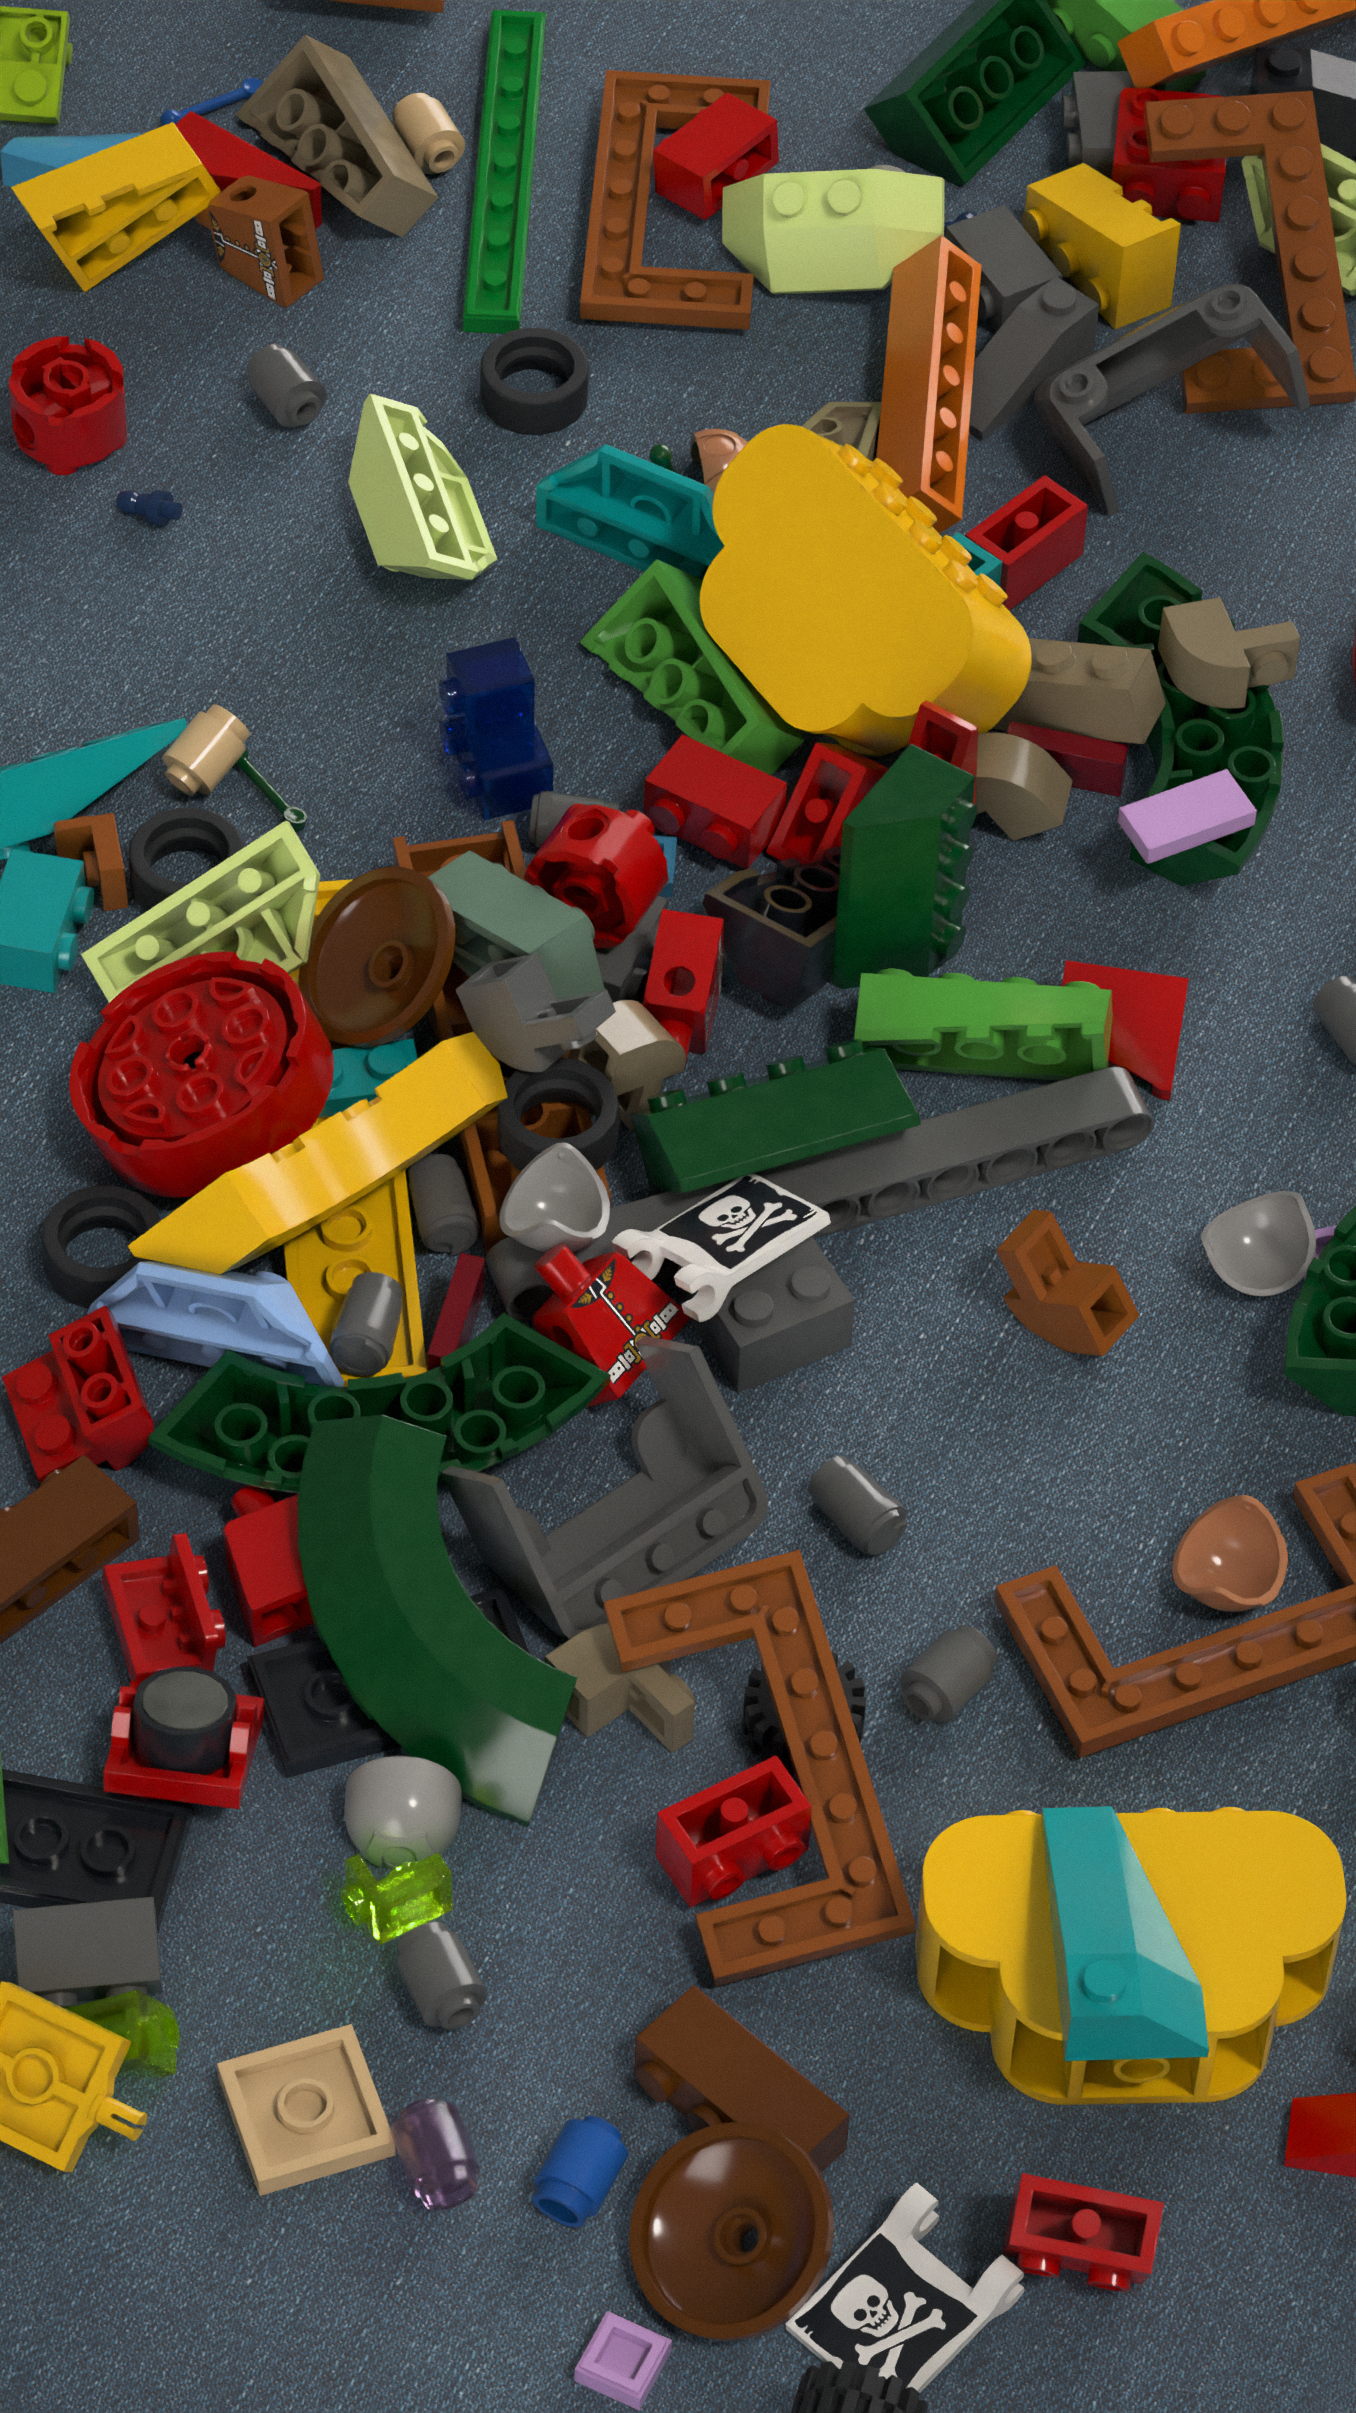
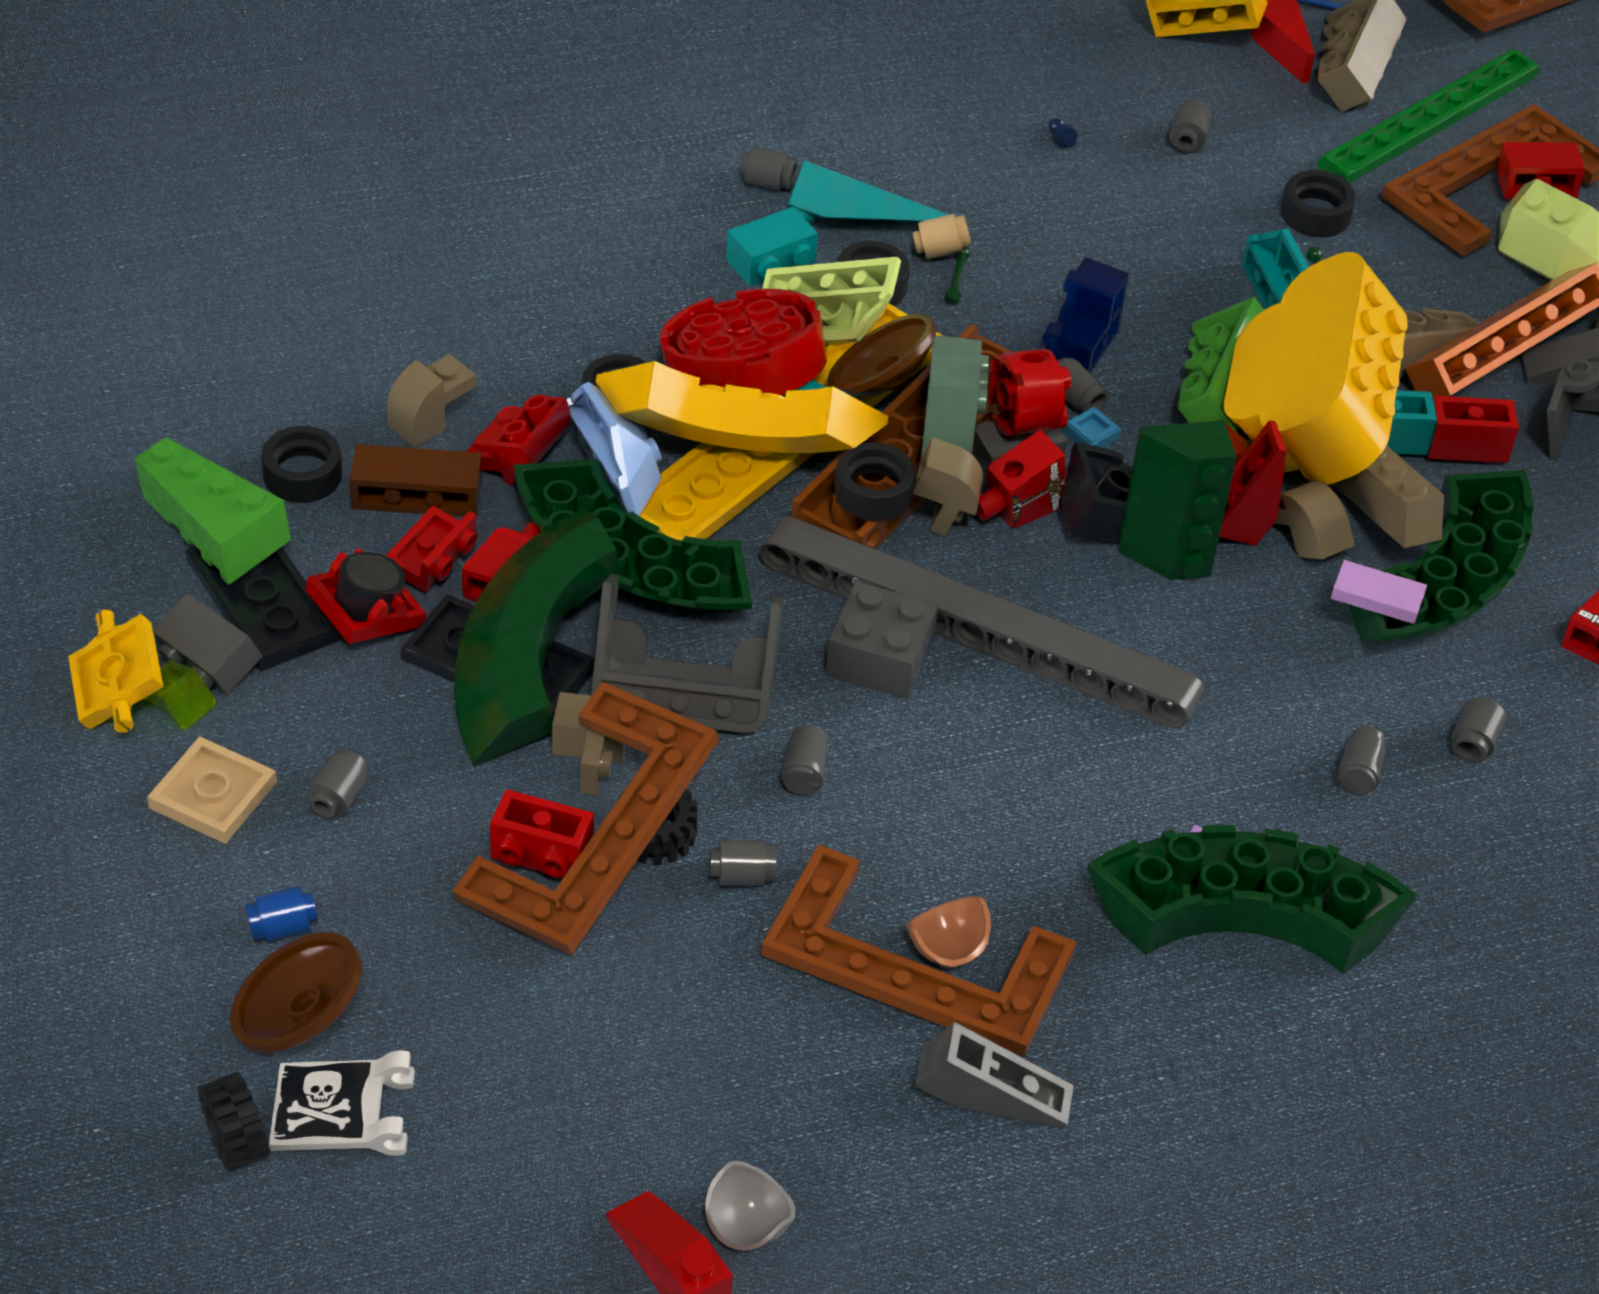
camera: 45 degrees right, 5 degrees down
red brick [9,336,127,475] -> none
dark orange bracket [53,813,128,911] -> none
dark orange torso [195,175,324,309] -> none
dark grey piece [330,1272,403,1376] -> none
clear neon green bracket [340,1852,453,1945] -> none
light grey helmet [344,1756,462,1870] -> none
yellowish green wedge [348,394,498,580] -> none
clear purple brick [391,2098,480,2210] -> none
tan brick [392,93,465,174] -> none
dark grey piece [408,1154,480,1255] -> none
dark red tile [427,1252,485,1371] -> none
dark grey brick [456,953,616,1072] -> none
light grey helmet [500,1142,610,1253] -> none
red torso [533,1243,691,1408] -> none
lavender tile [574,2311,672,2411] -> none
flag [612,1173,831,1322] -> none
dark green slope [631,1039,921,1193] -> none
reddish brown brick [634,1985,850,2173] -> none
red brick [643,734,787,869] -> none
bright green wedge [854,968,1113,1081] -> none
yellow brick [915,1807,1346,2105] -> none
dark orange brick [996,1209,1140,1356] -> none
red brick [1002,2173,1164,2292] -> none
dark red tile [1007,721,1128,797] -> none
teal wedge [1041,1806,1209,2061] -> none
red slope [1062,960,1189,1101] -> none
dark tan brick [1158,597,1300,709] -> none
light grey helmet [1201,1191,1316,1296] -> none

